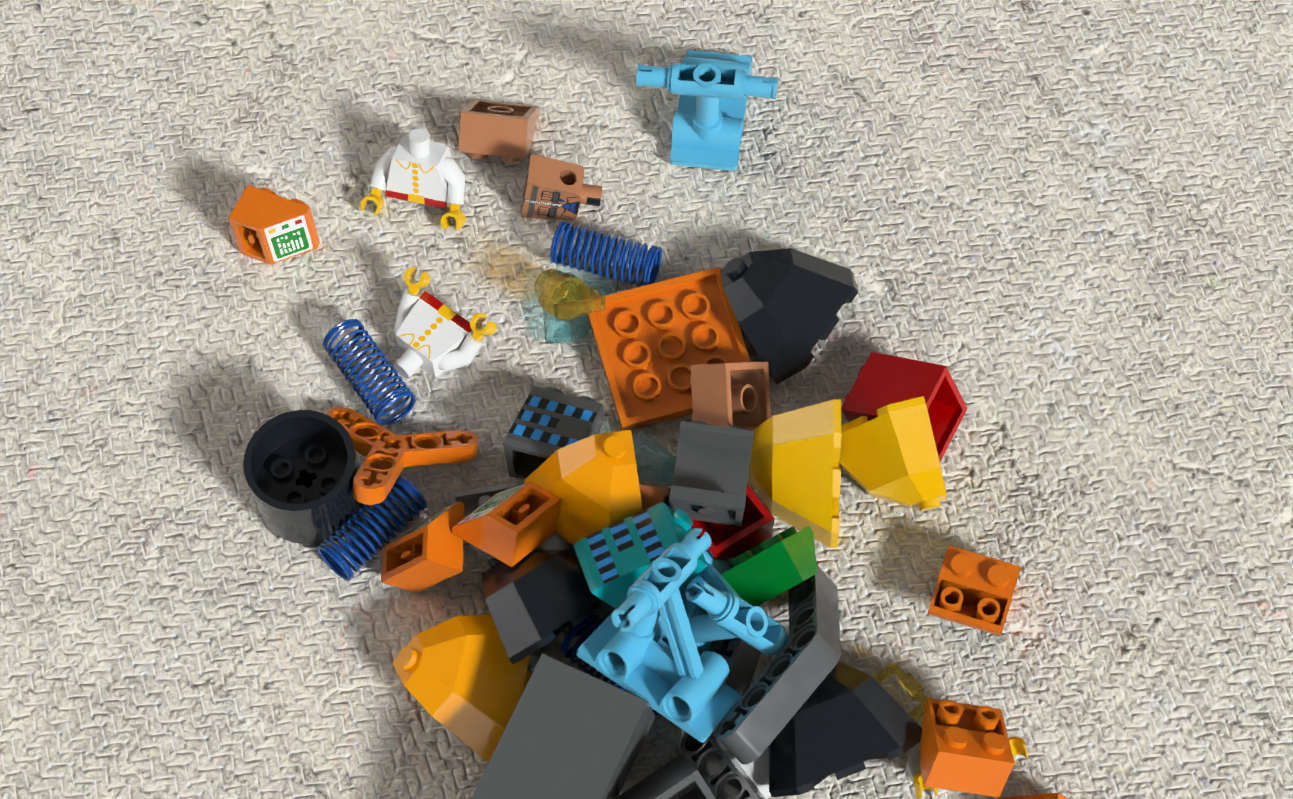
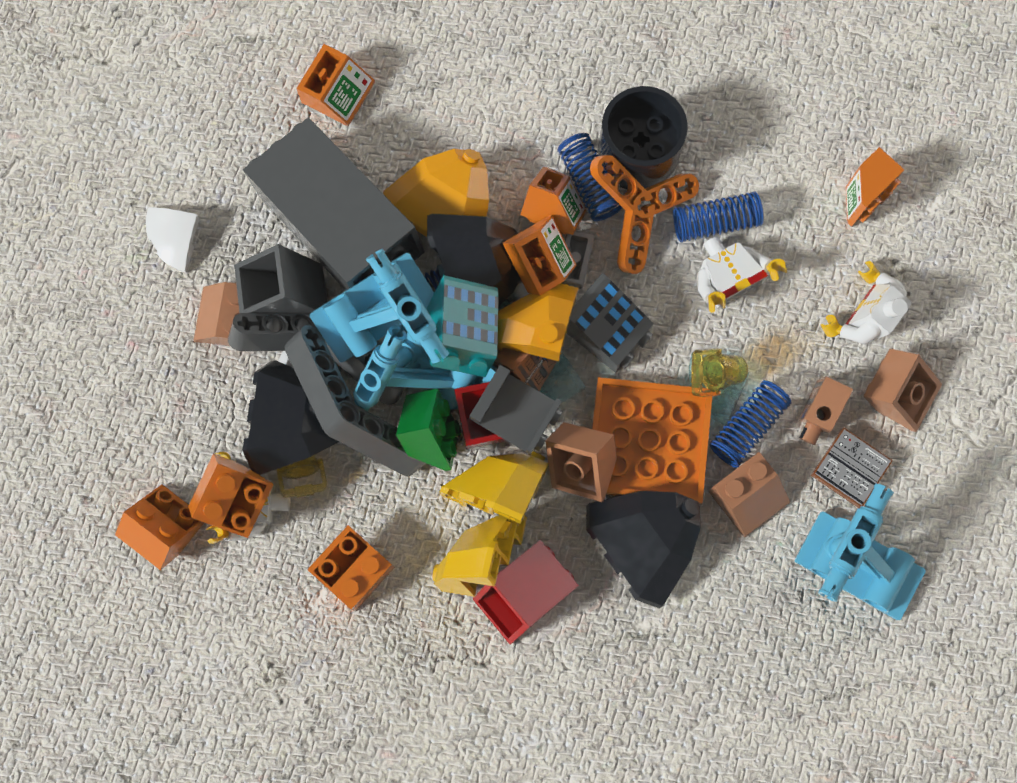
camera: 110 degrees right, 15 degrees up
none -> nougat slope [708,452,790,537]
none -> light grey tile [810,428,893,508]

